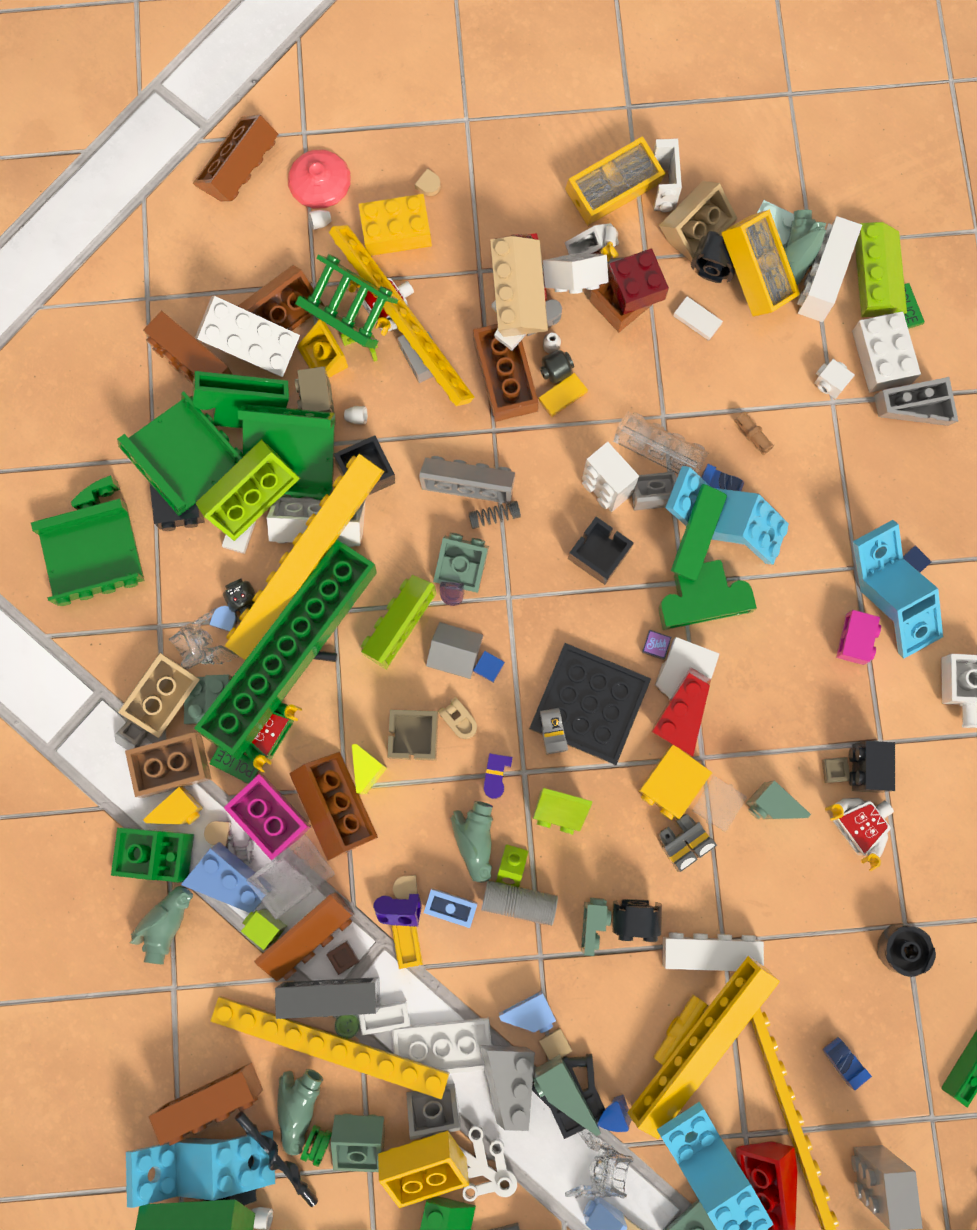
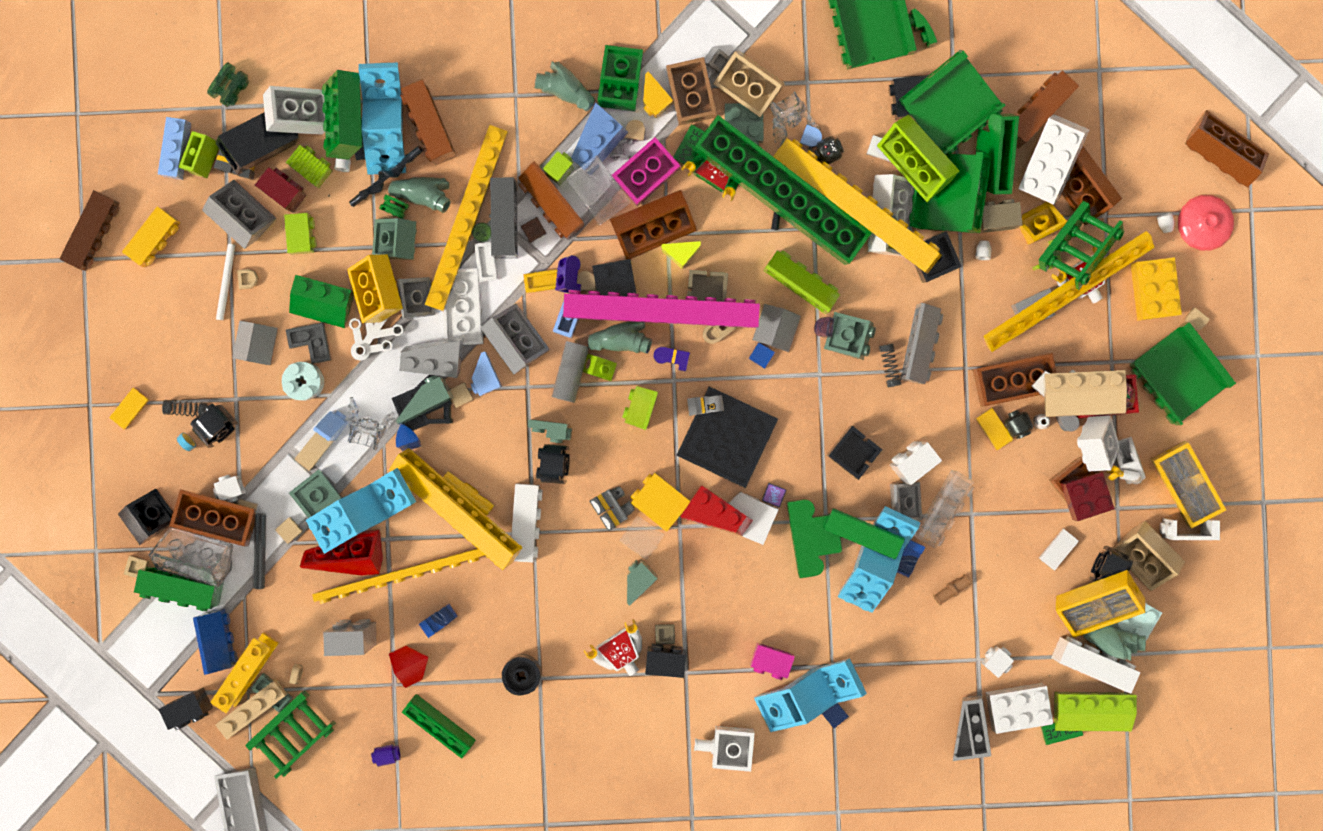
camera: 90 degrees right, 10 degrees up
none -> red slope [389,645,429,688]
none -> light grey slope [481,304,550,374]
none -> dark pink brick [563,290,760,328]
none -> black brick [592,259,637,297]
none -> green panel [1130,322,1236,425]

